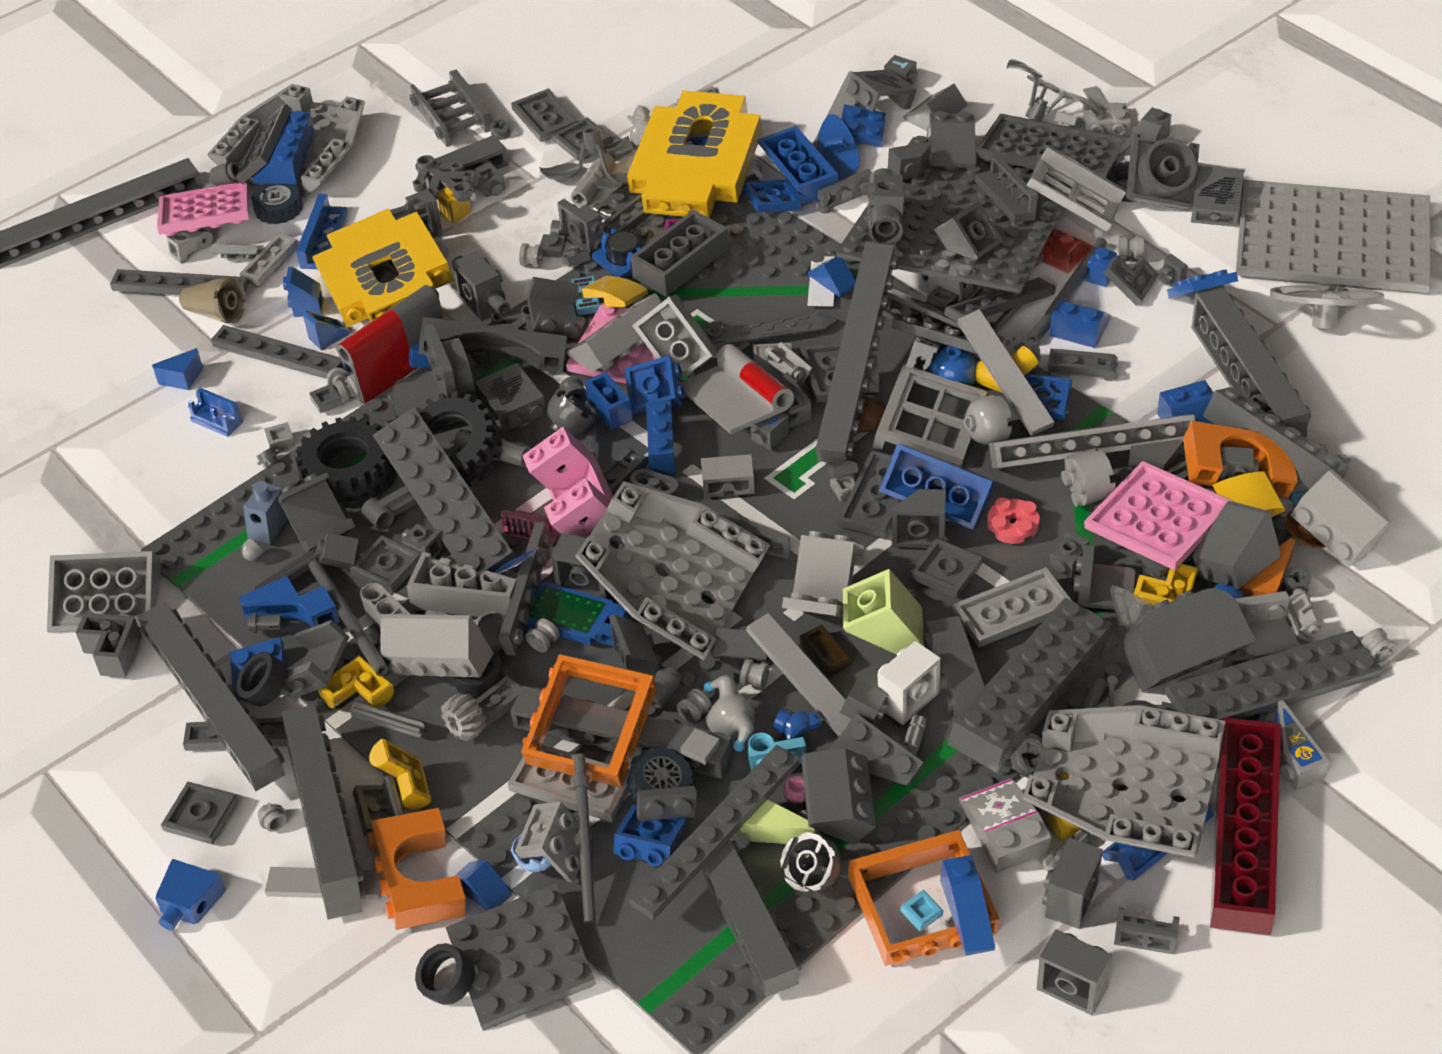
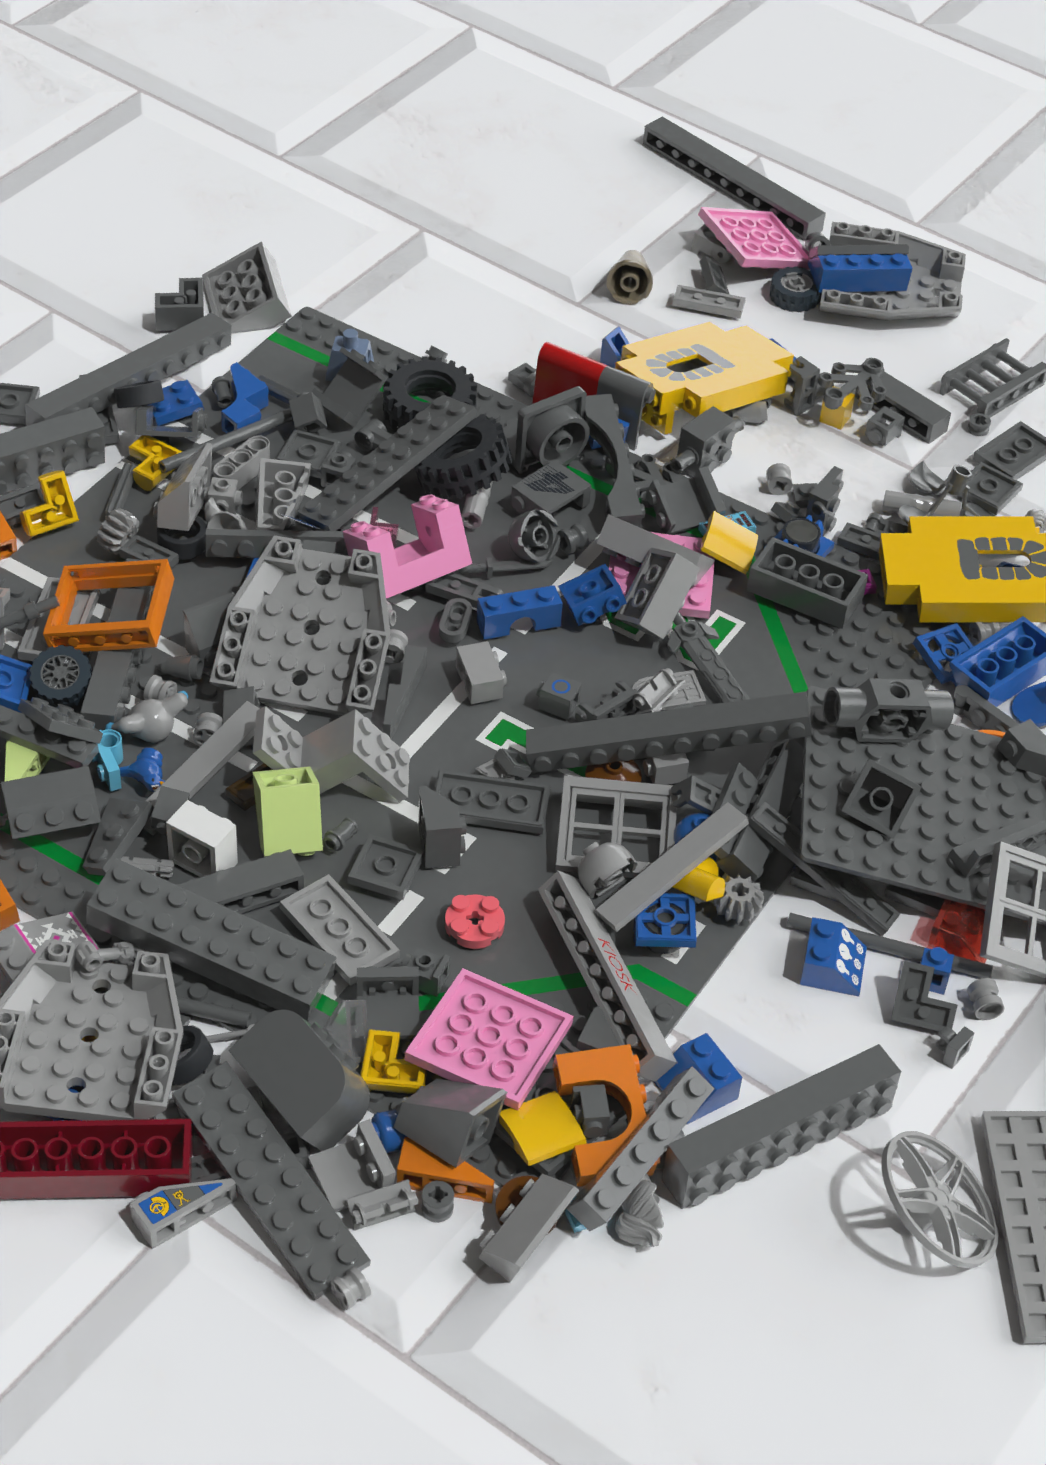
camera: 70 degrees right, 0 degrees up
dark grey plate [110,269,249,295] -> none
blue slope [152,348,203,390] -> none
blue hinge [188,388,243,437] -> none
dark grey plate [211,325,344,379] -> none
light grey hinge [240,538,263,561] -> none
light grey plate [264,422,295,450] -> none
blue slope [283,267,324,317] -> none
blue fence [296,194,348,270] -> none
light grey wheel [525,618,560,653] -> none
blue brick [585,372,633,431] -> none
dark grey plate [636,786,697,821] -> none
light grey door [679,344,794,434] -> none
light grey tile [681,728,720,765] -> none
blue slope [879,443,997,530] -> none
dark grey plate [1048,348,1118,381] -> none
light grey brick [1061,448,1116,507] -> none
blue plate [1167,269,1238,298] -> none
none -> dark grey plate [18,697,103,744]
none -> light grey bar [75,941,134,971]

